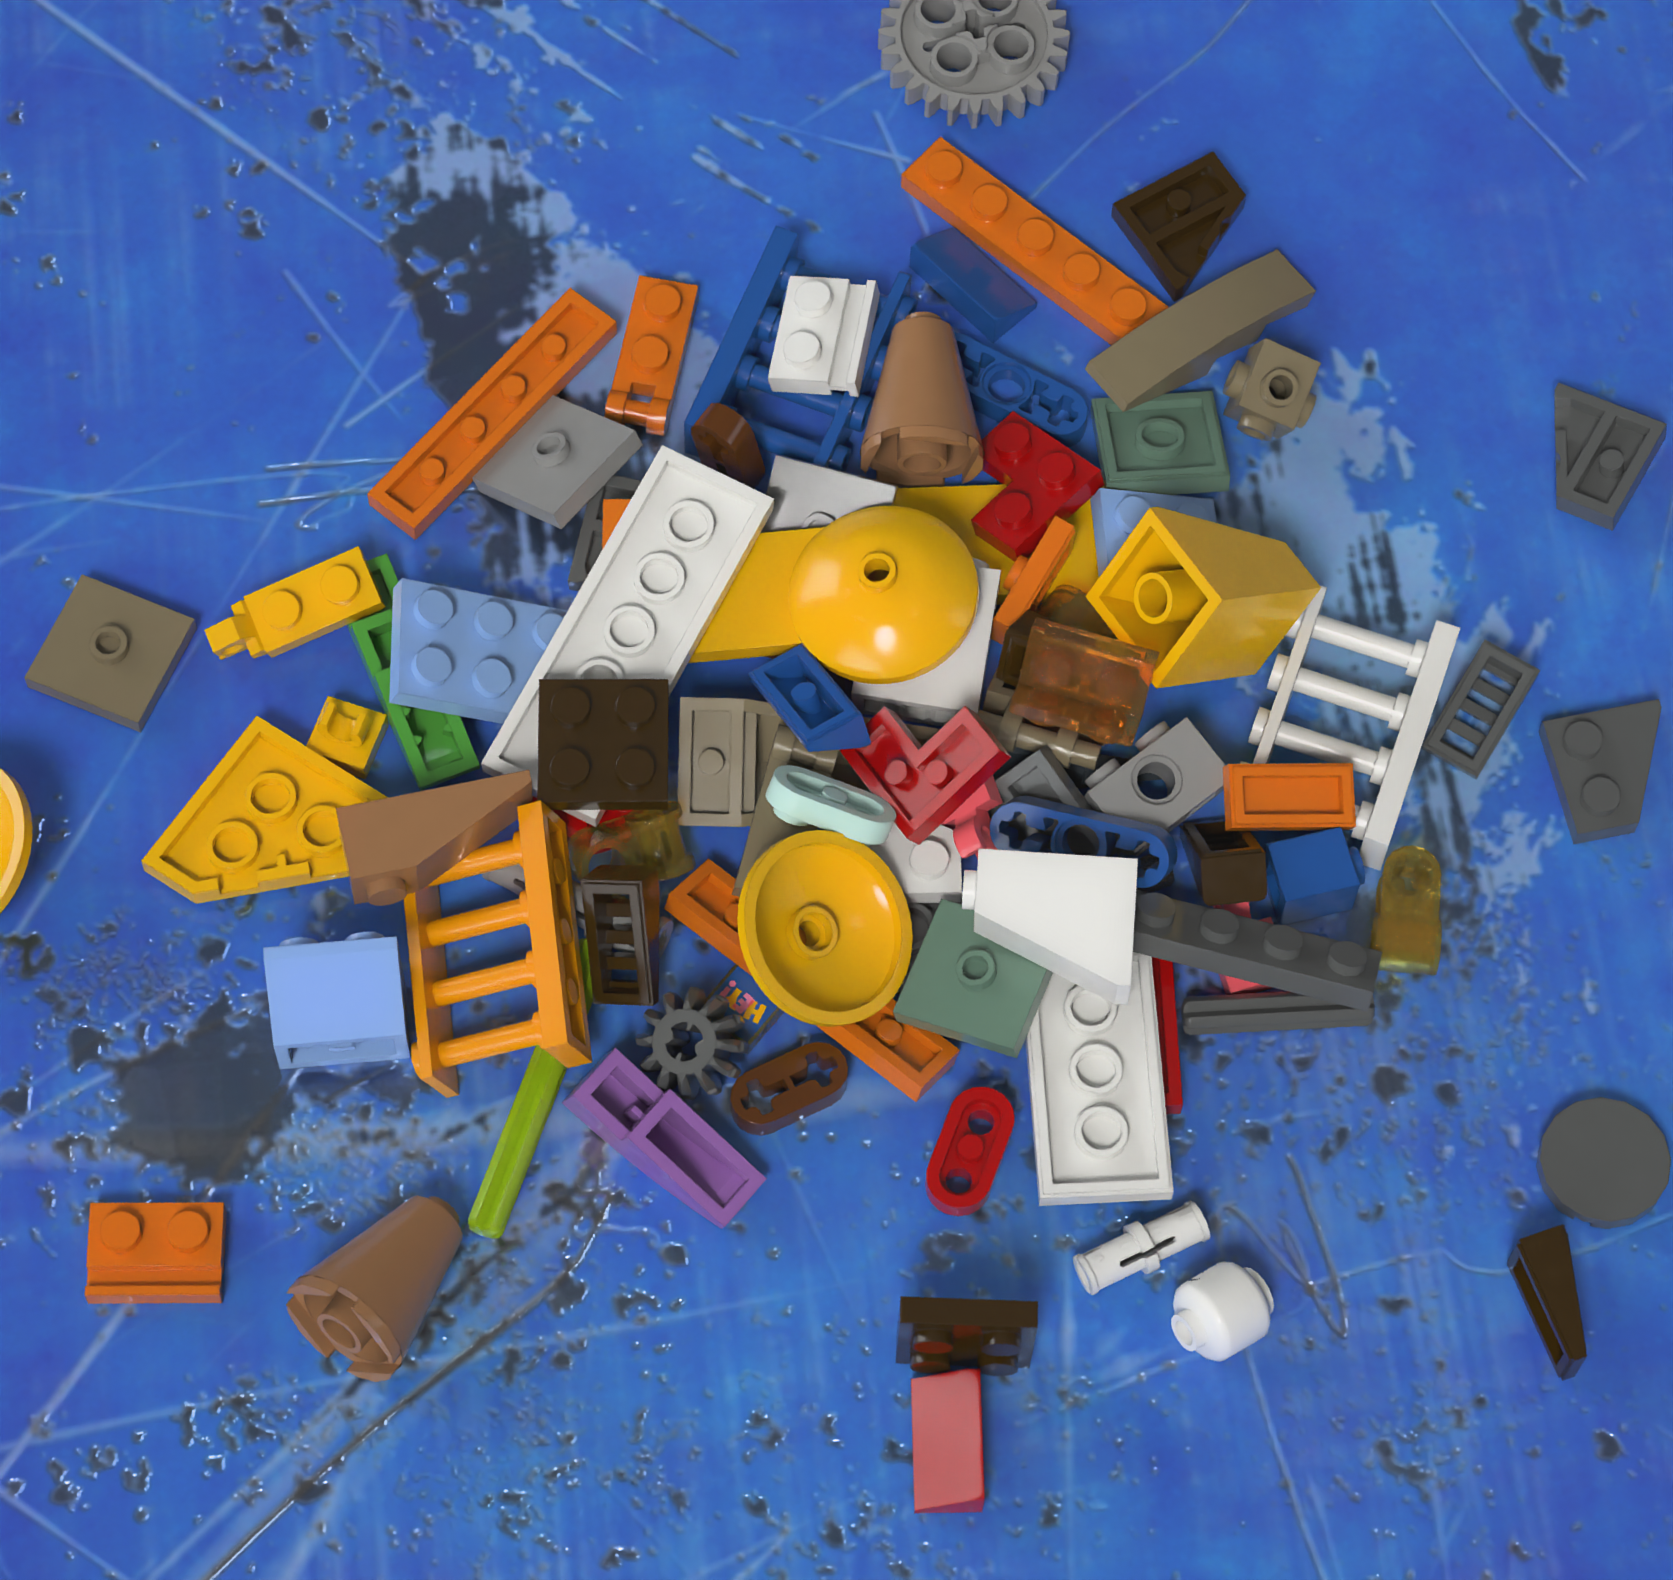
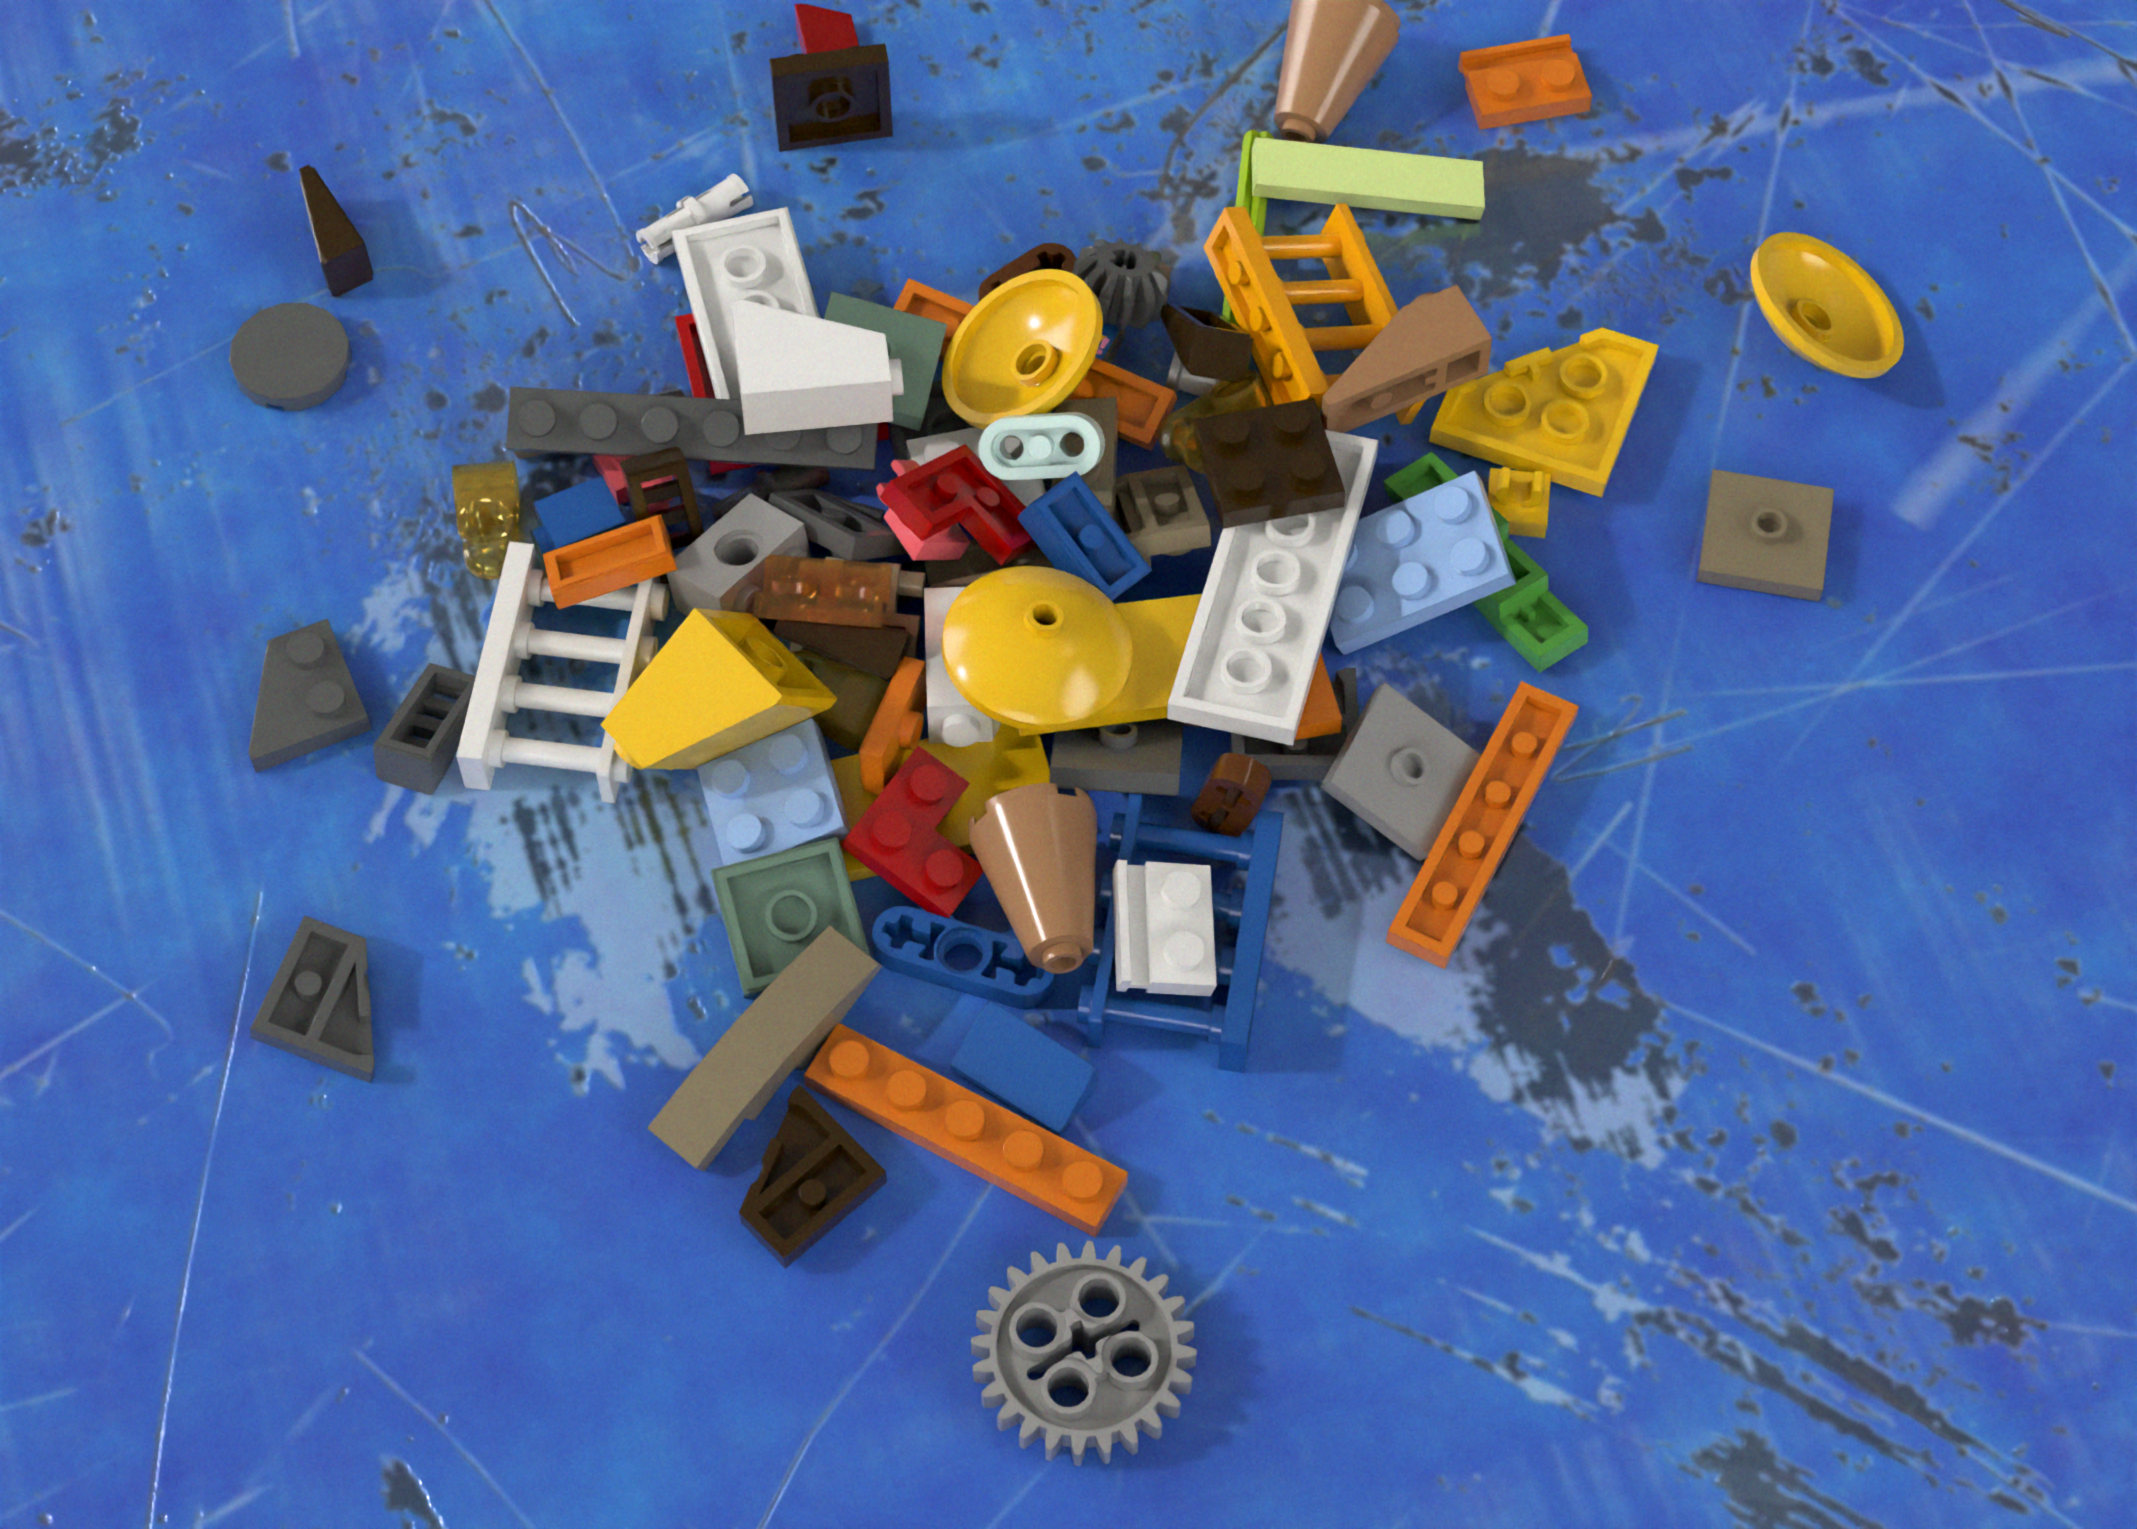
camera: 170 degrees right, 5 degrees down
yellow hinge [204,546,386,660] -> none
light blue slope [263,932,410,1069] -> none
medium lavender slope [562,1048,767,1229] -> none
orange plate [604,275,699,436] -> none
red plate [925,1087,1015,1216] -> none
blue beam [990,796,1177,888] -> none
white head [1171,1262,1274,1362] -> none
dark tan brick [1223,338,1321,441] -> none
none -> yellowish green tile [1252,137,1485,220]

